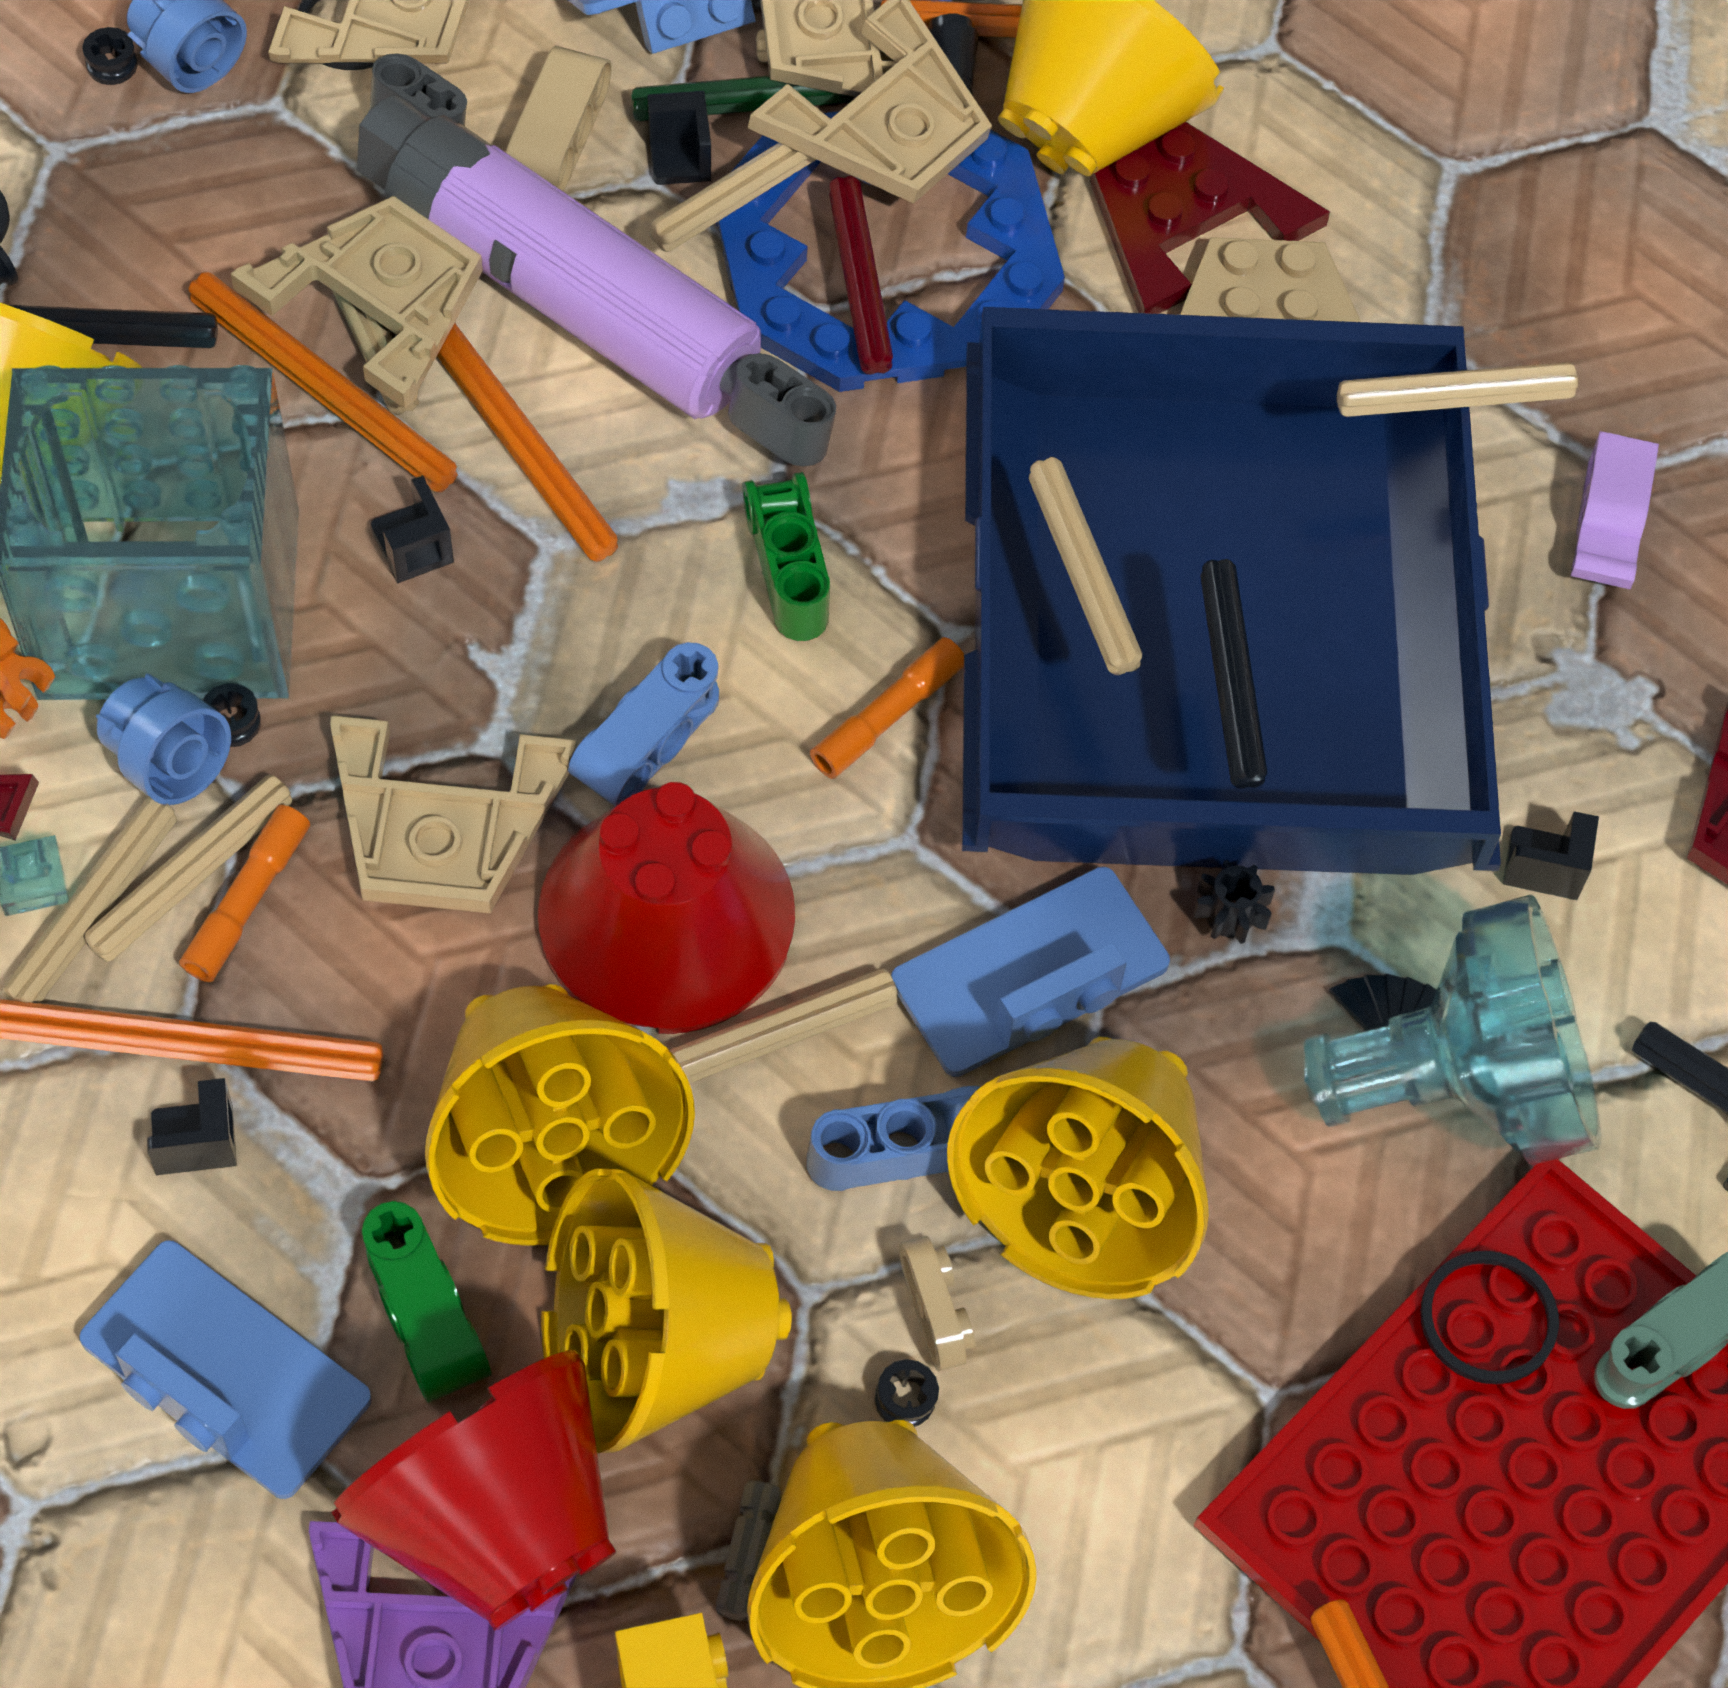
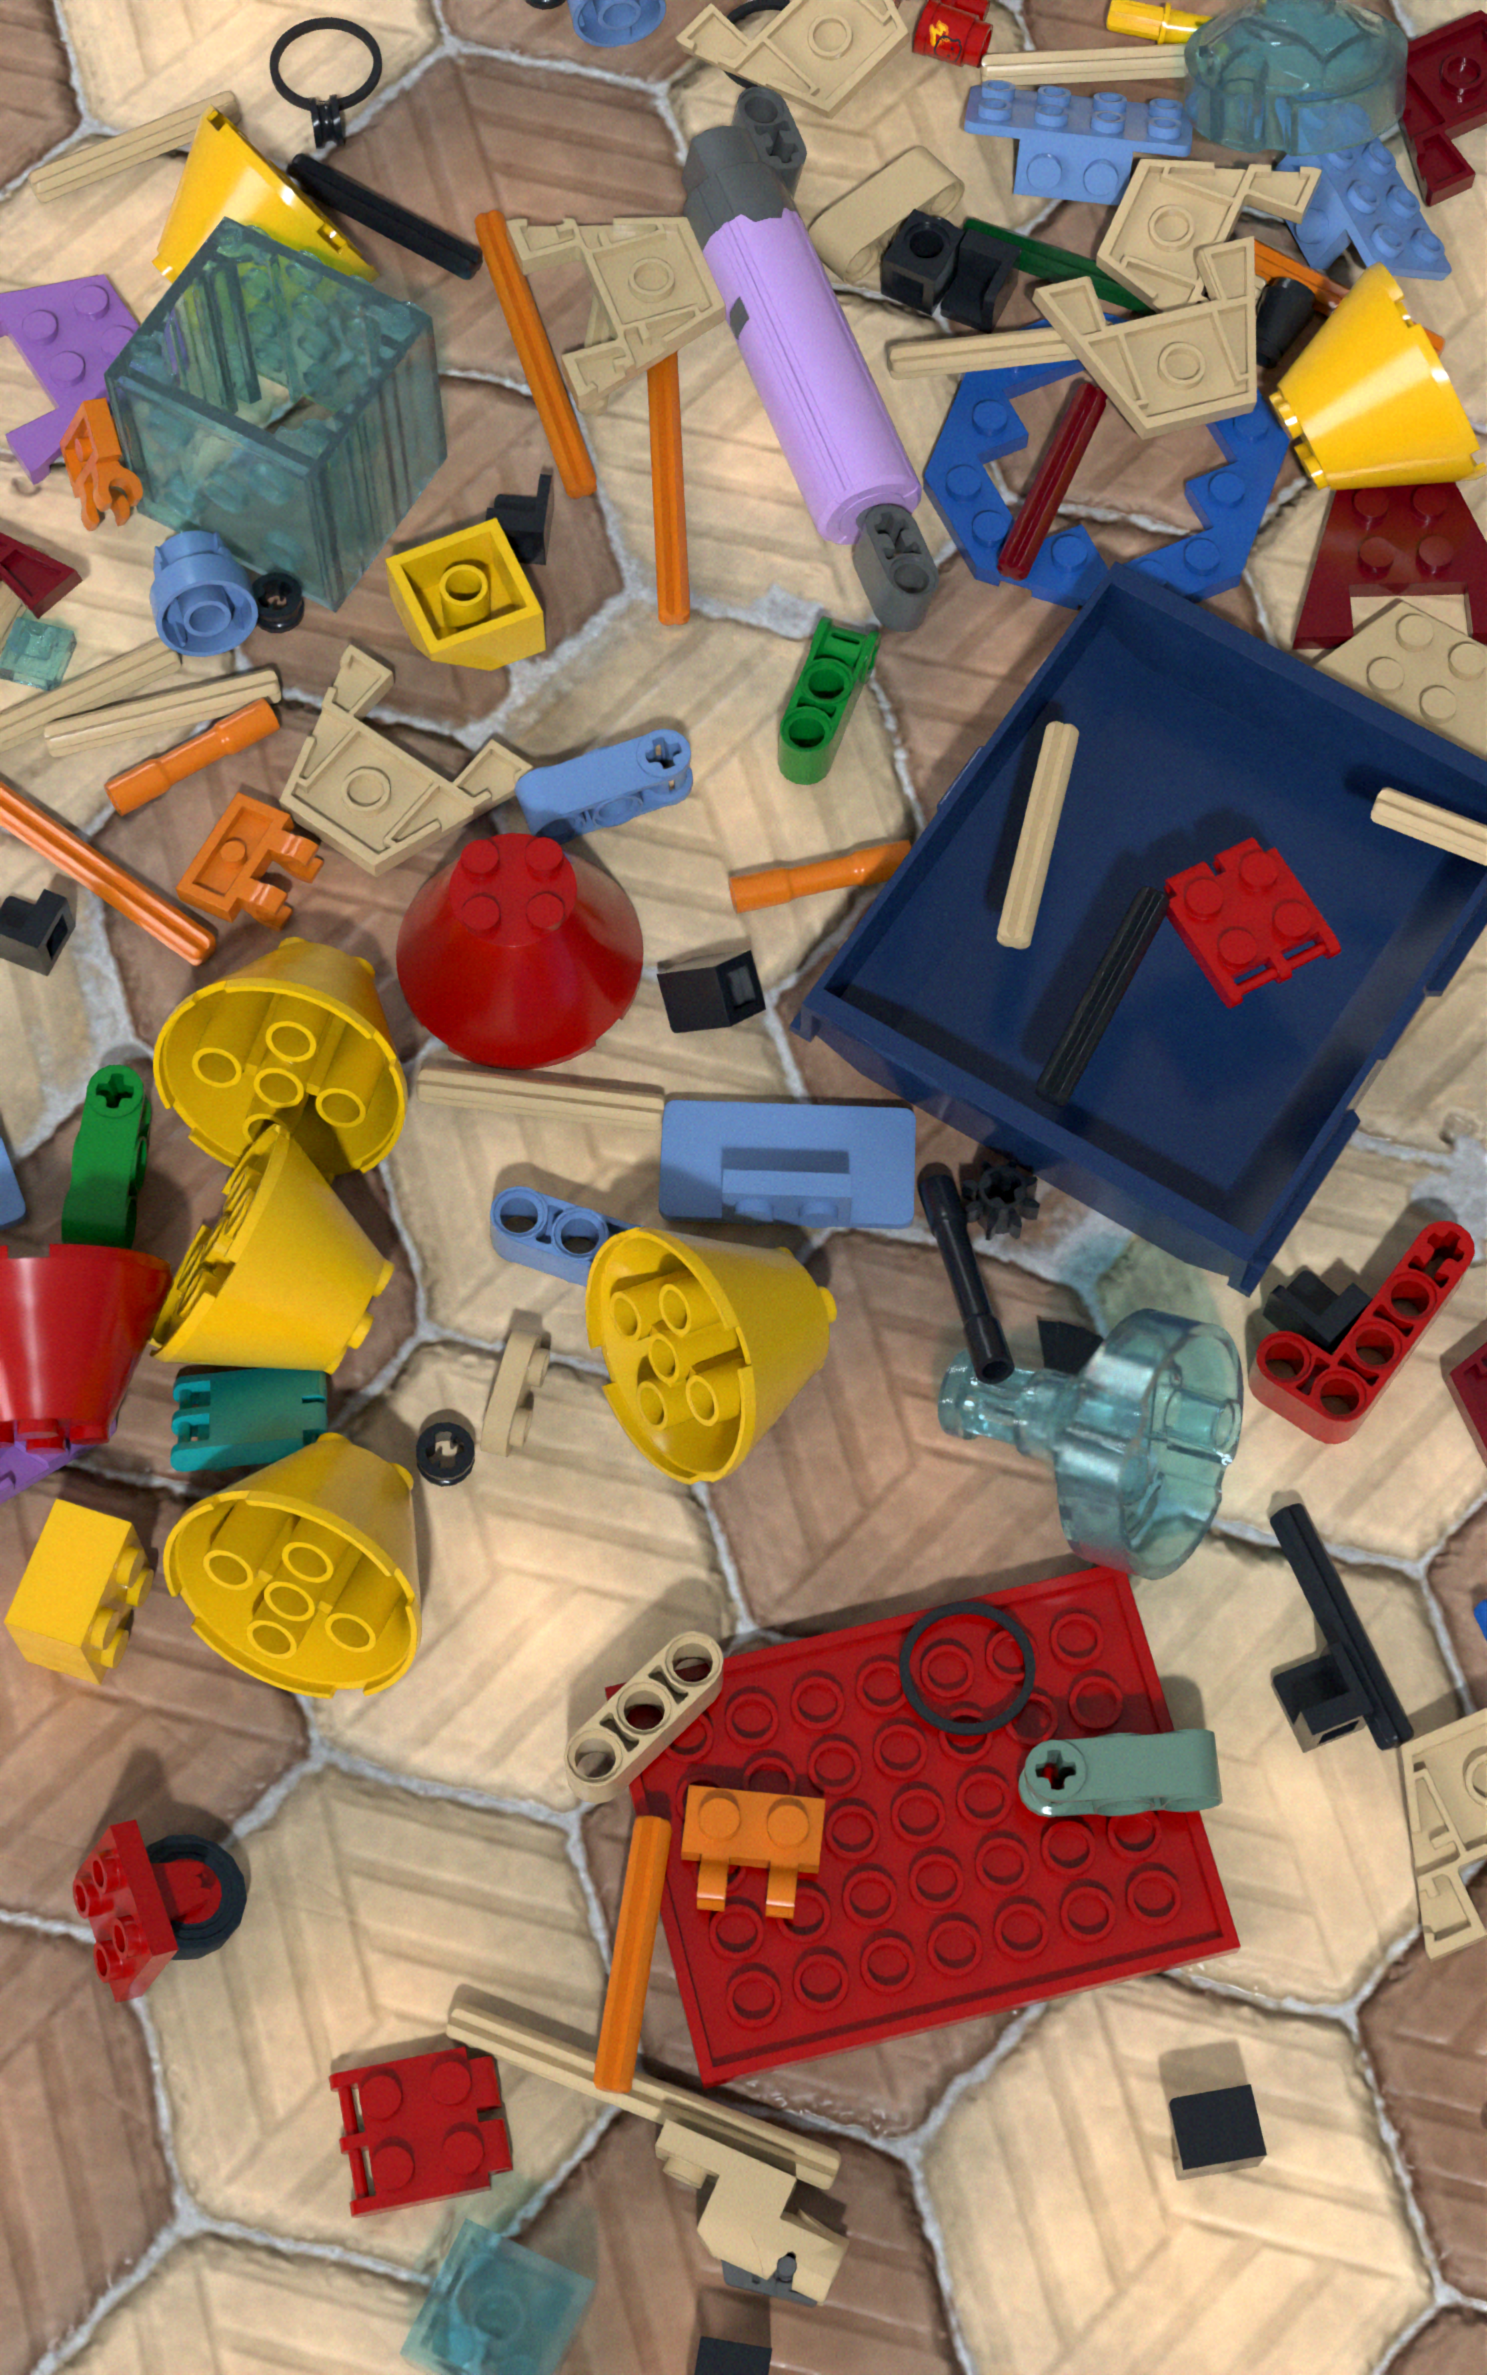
camera: 35 degrees right, 5 degrees up
none -> teal plate [170,1368,328,1472]
none -> orange plate [175,792,324,932]
none -> yellow slope [385,518,546,671]
none -> tan beam [564,1631,723,1804]
none -> black panel [657,950,766,1033]
none -> orange plate [681,1785,826,1919]
none -> black brick [881,209,965,316]
none -> black piece [918,1174,1015,1384]
none -> red plate [1163,837,1341,1009]
none -> red beam [1248,1221,1475,1444]

